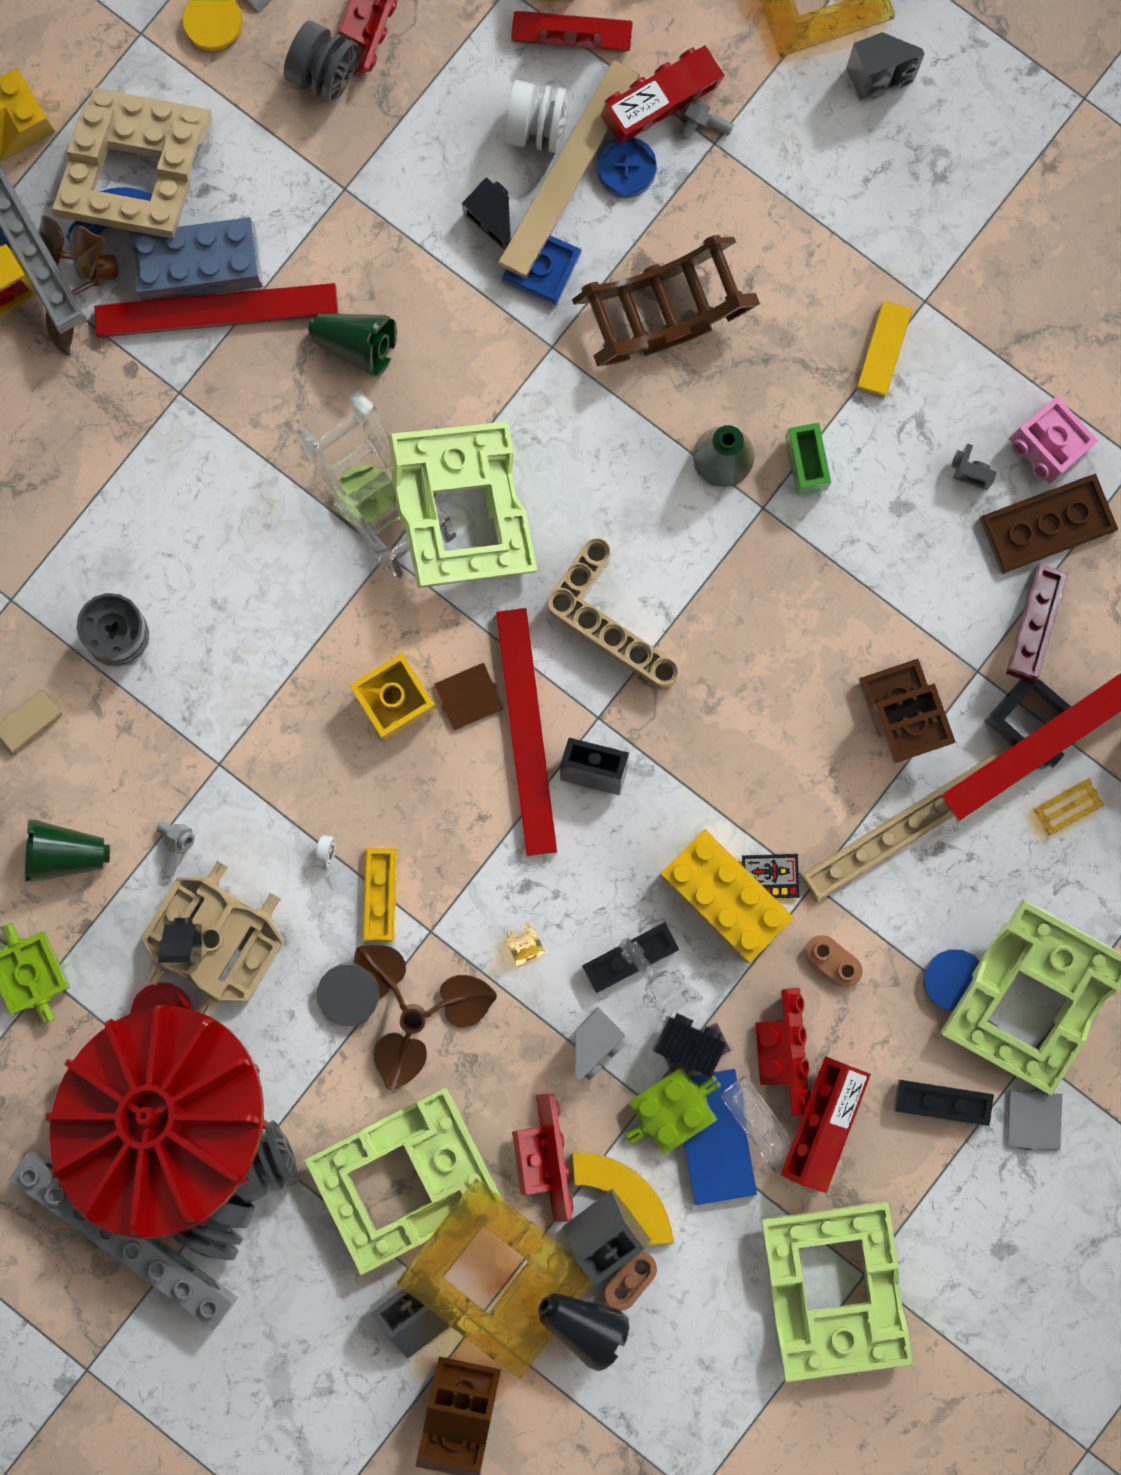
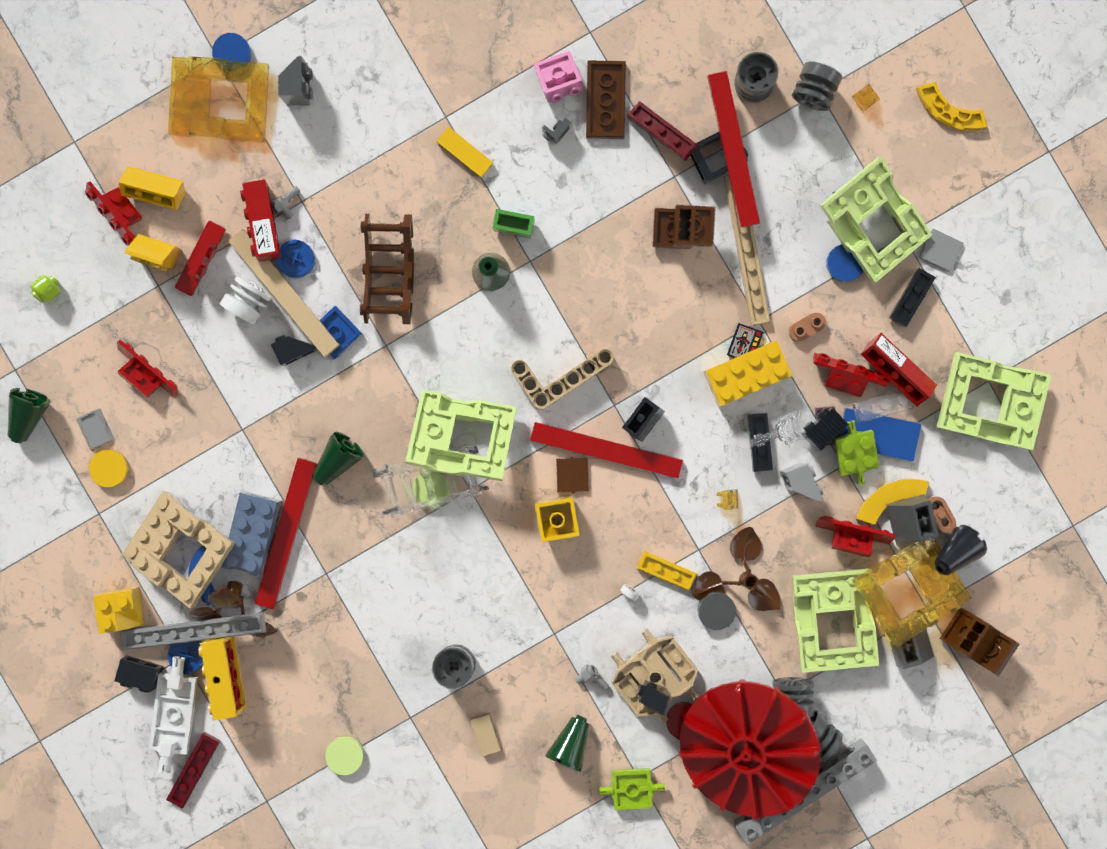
camera: 75 degrees left, 5 degrees up
dark grey wheel [283,20,359,102] -> none
clear yellow tile [1033,778,1105,836] -> none

